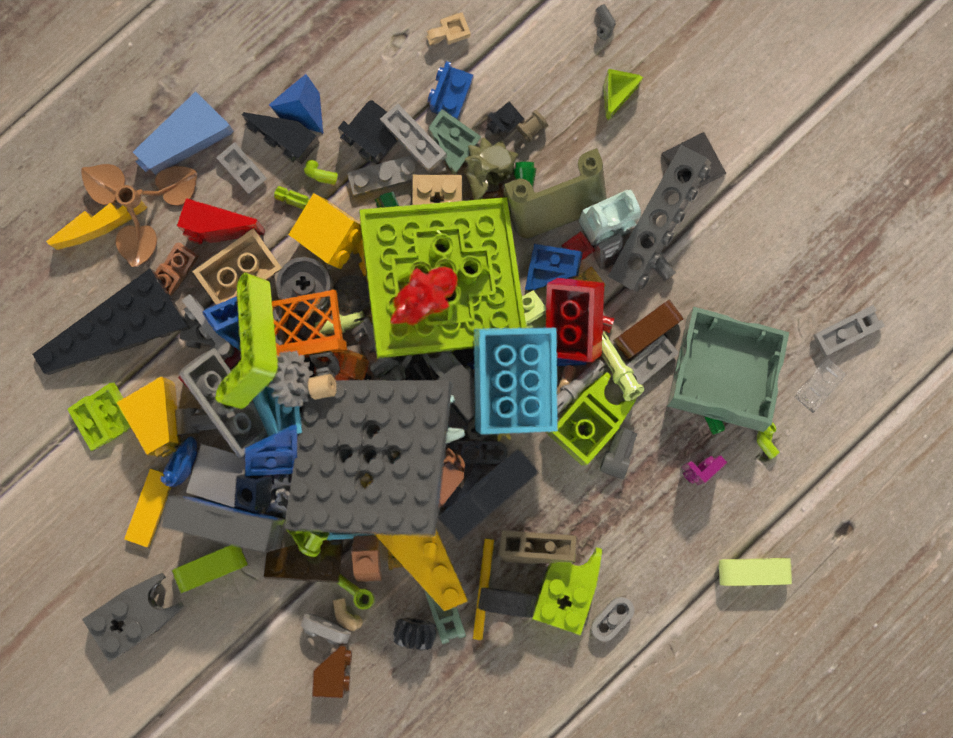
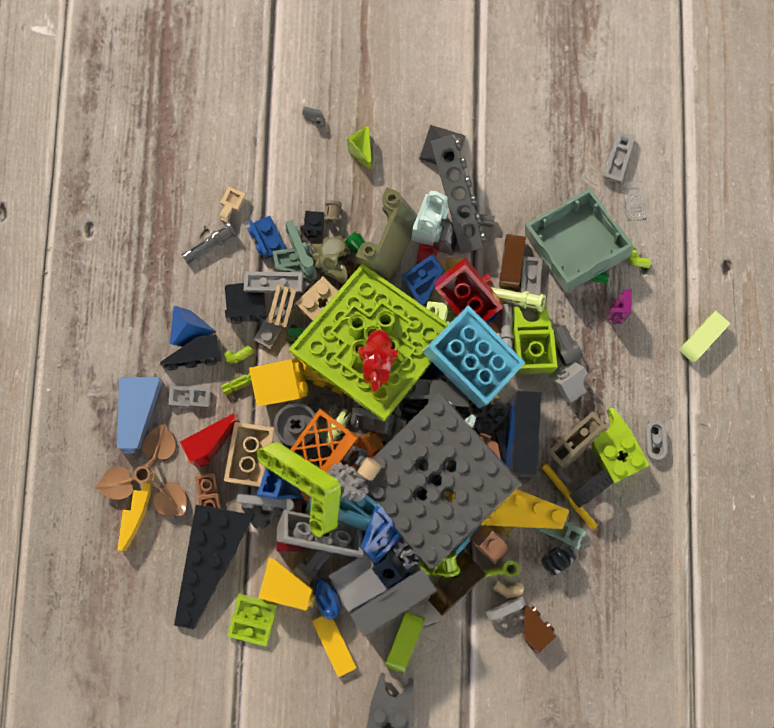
camera: 45 degrees left, 5 degrees down
none -> dark grey pin [181,221,237,264]
none -> tan tile [268,284,297,327]
none -> sand green plate [285,220,313,275]
none -> light grey brick [548,363,588,403]

